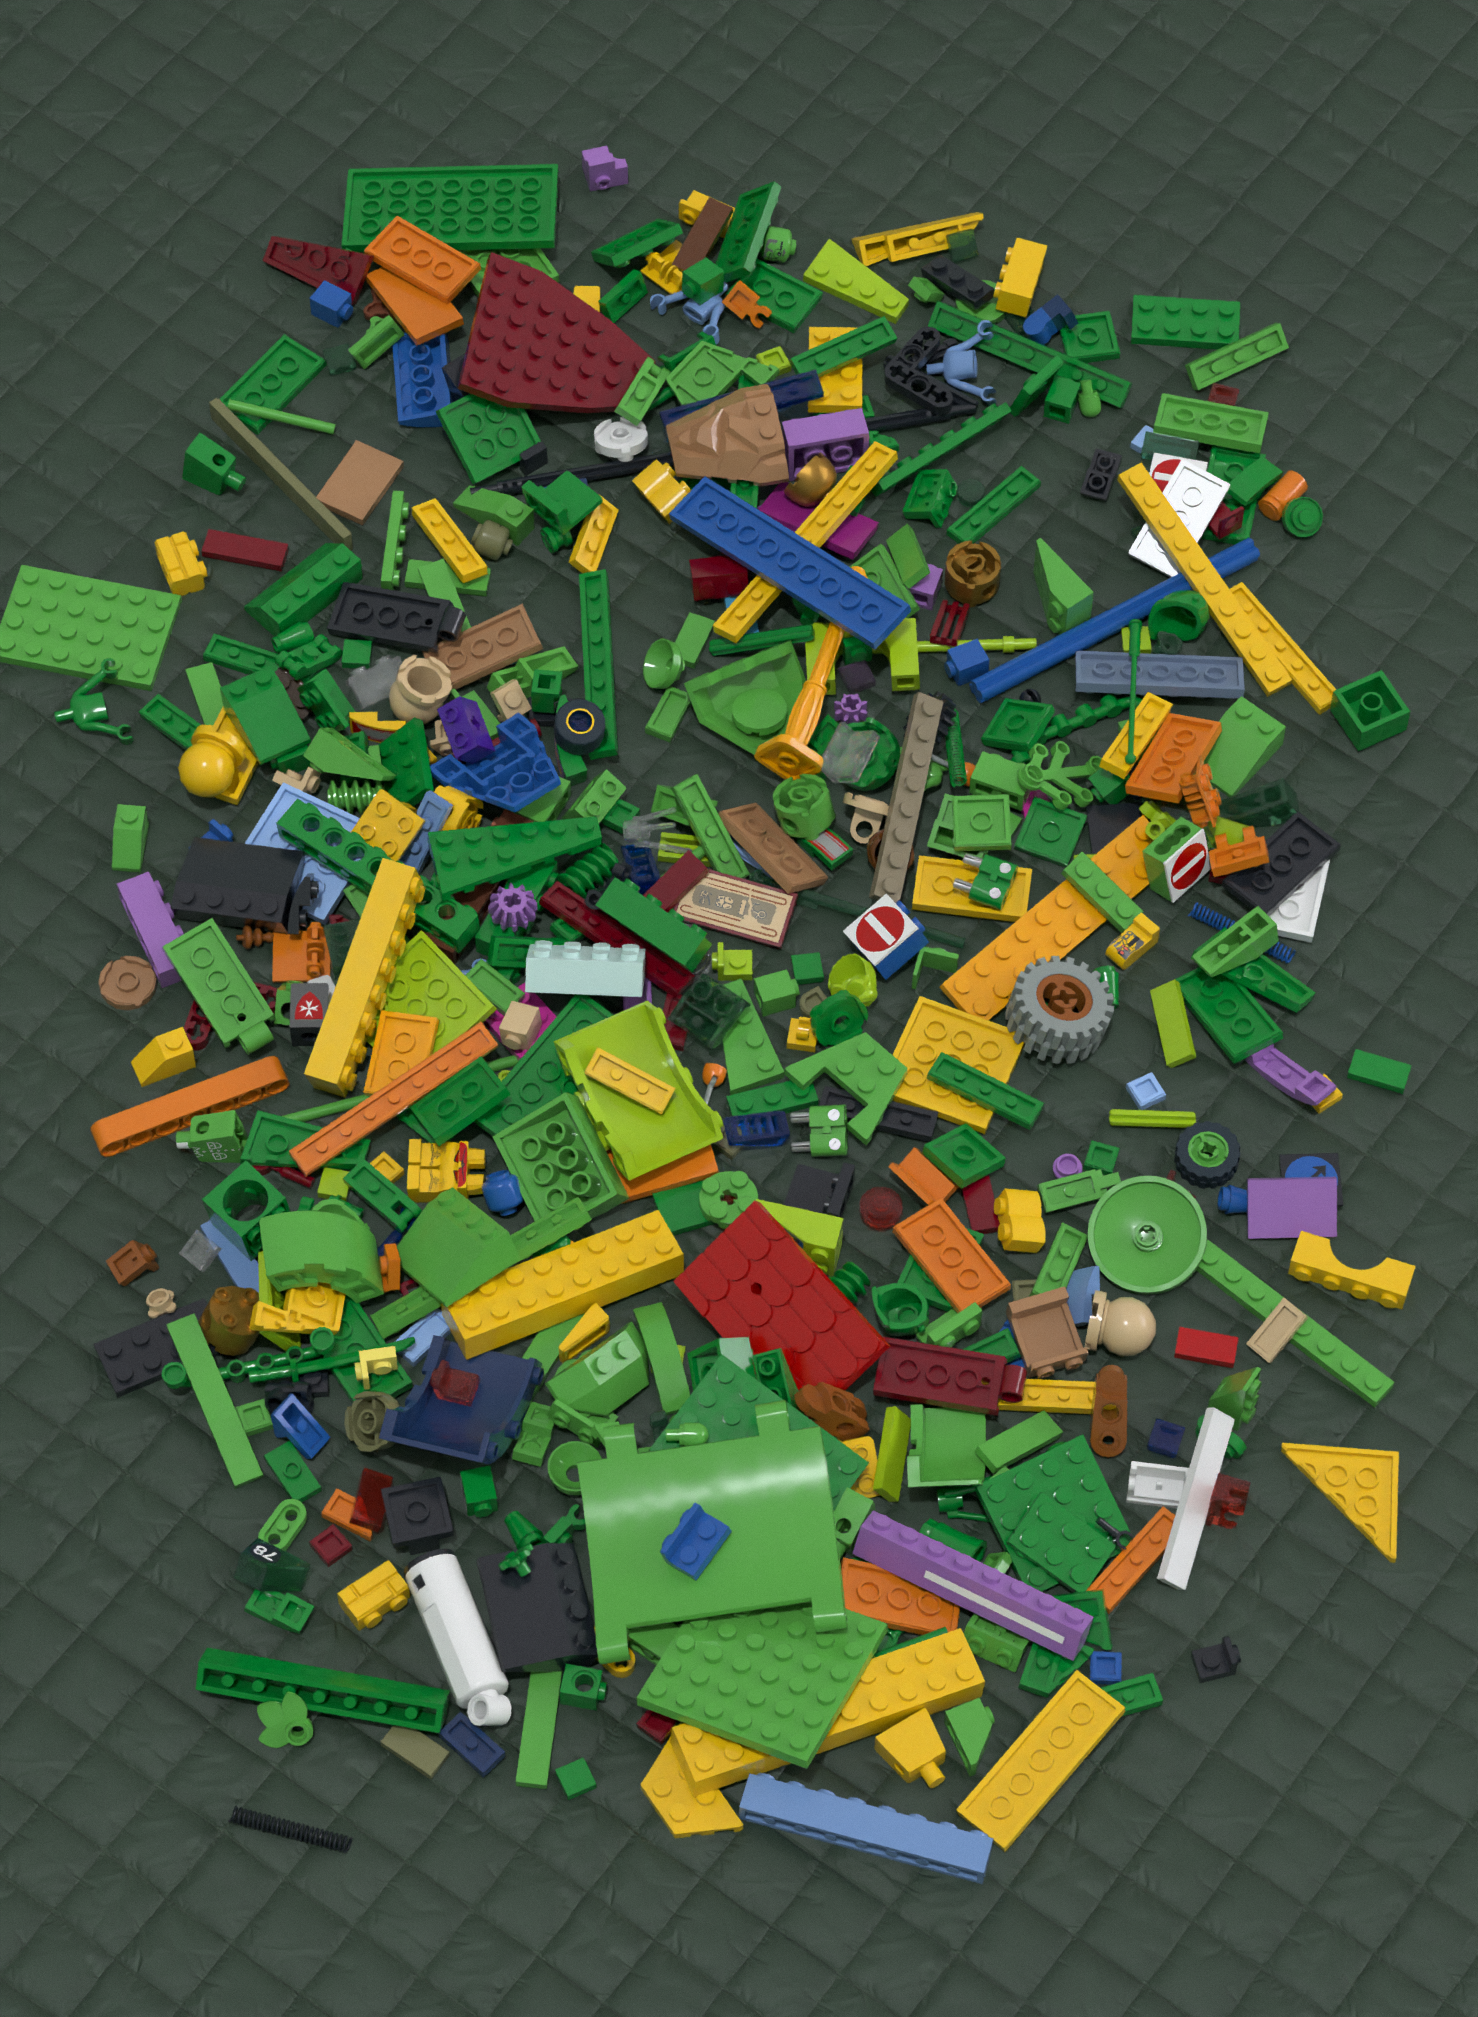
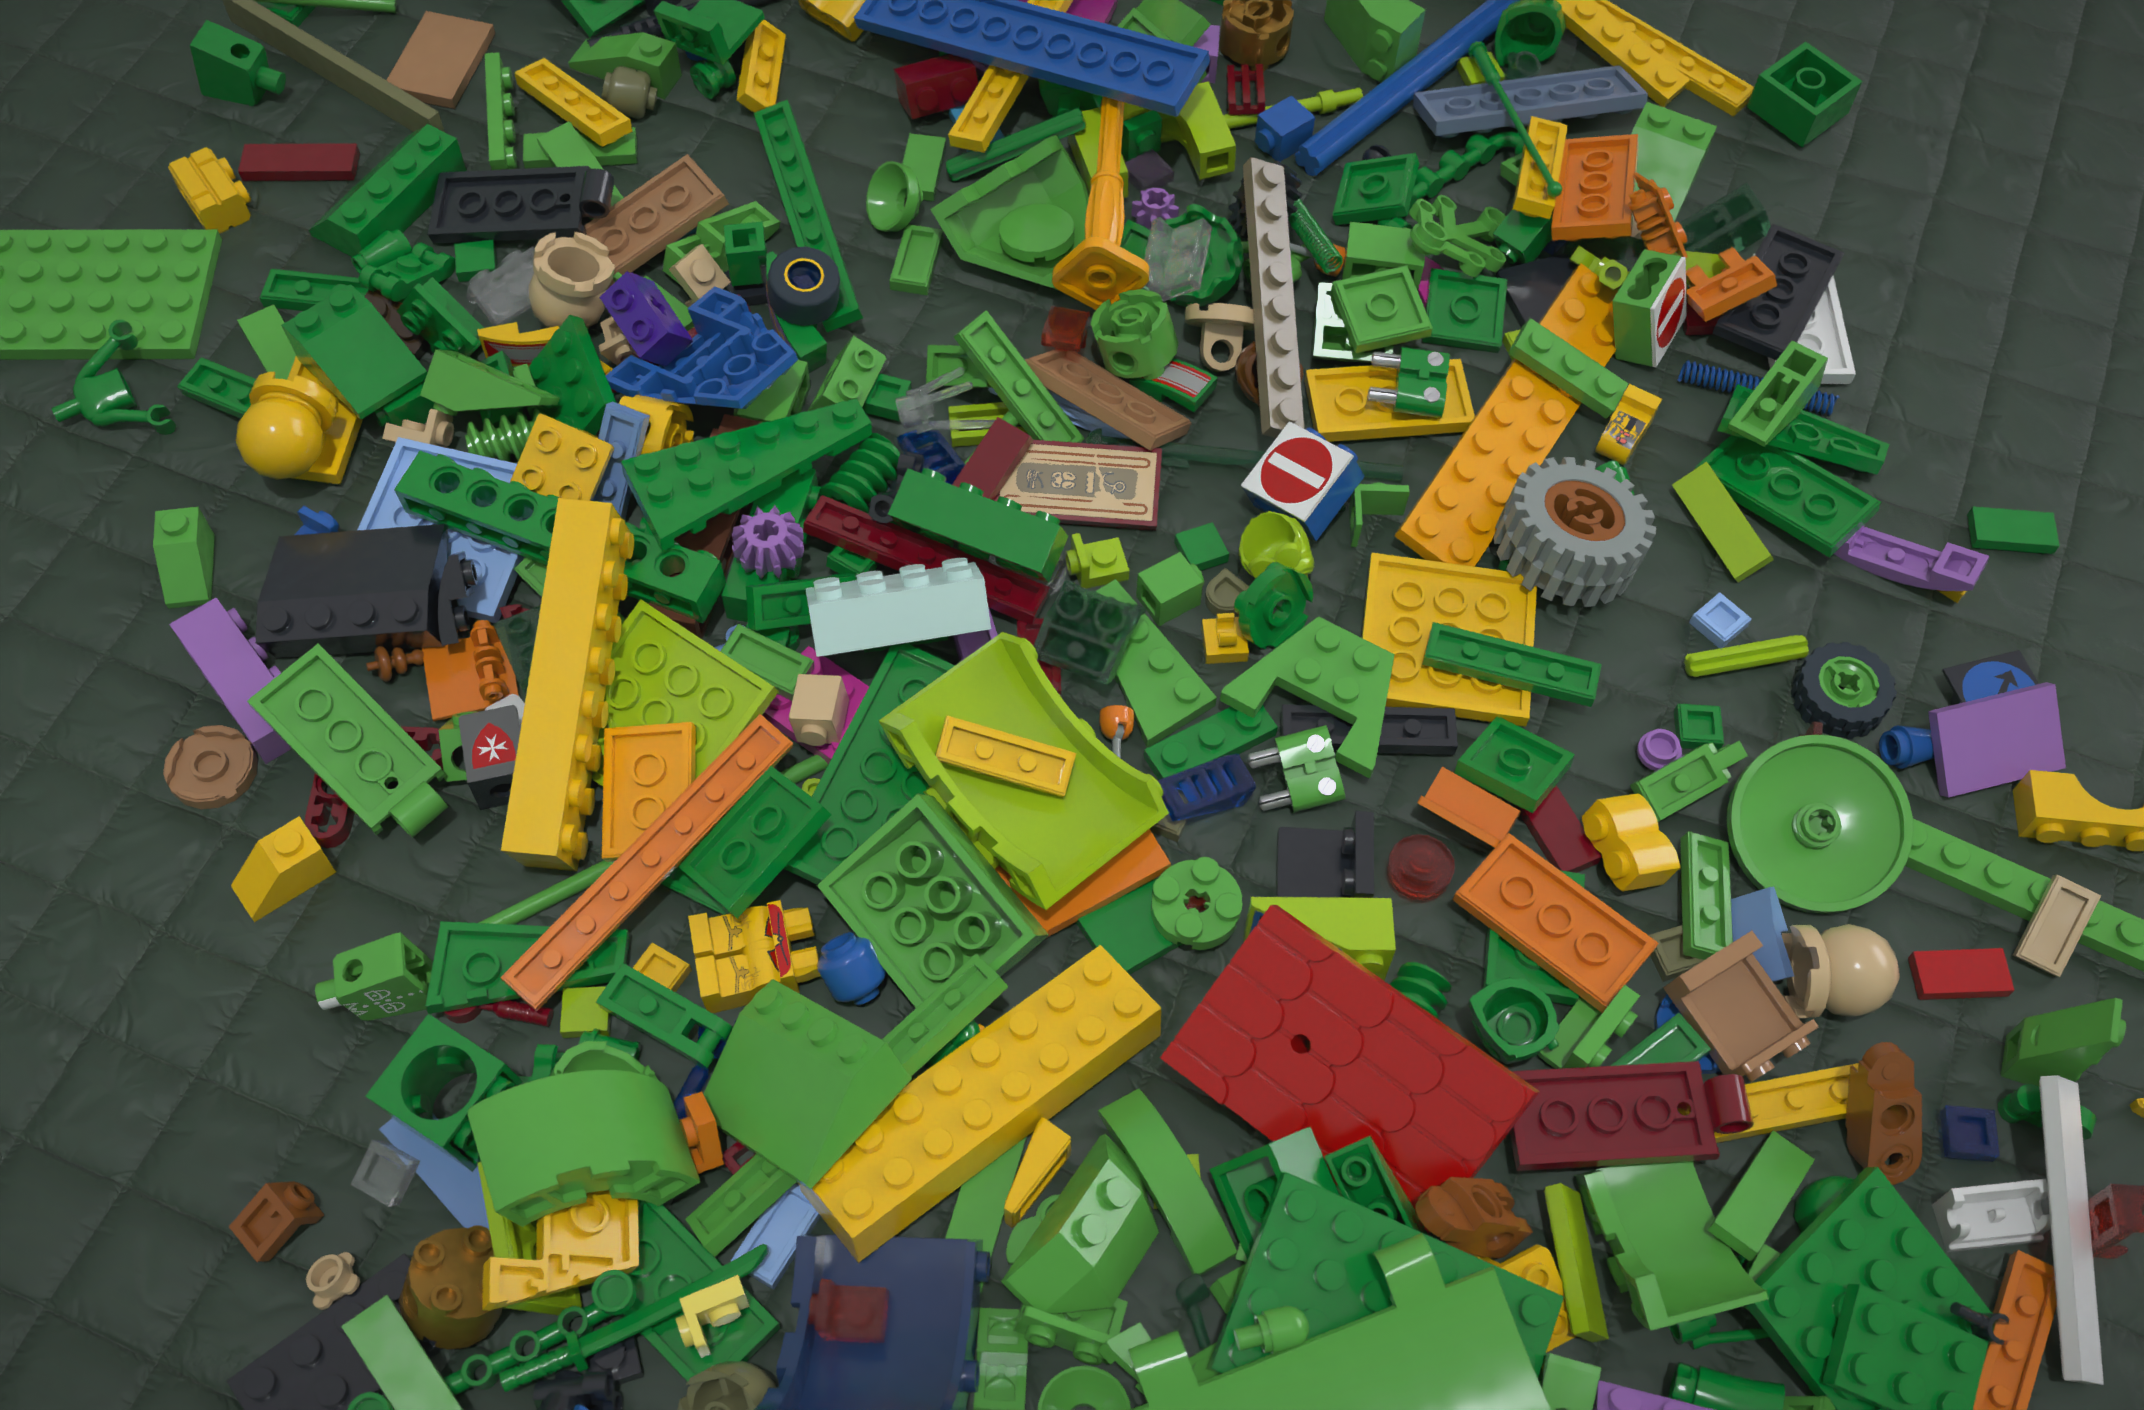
camera: 15 degrees left, 0 degrees up
orange beam [90,1056,290,1157] -> none
none -> clear red bracket [1041,306,1090,352]

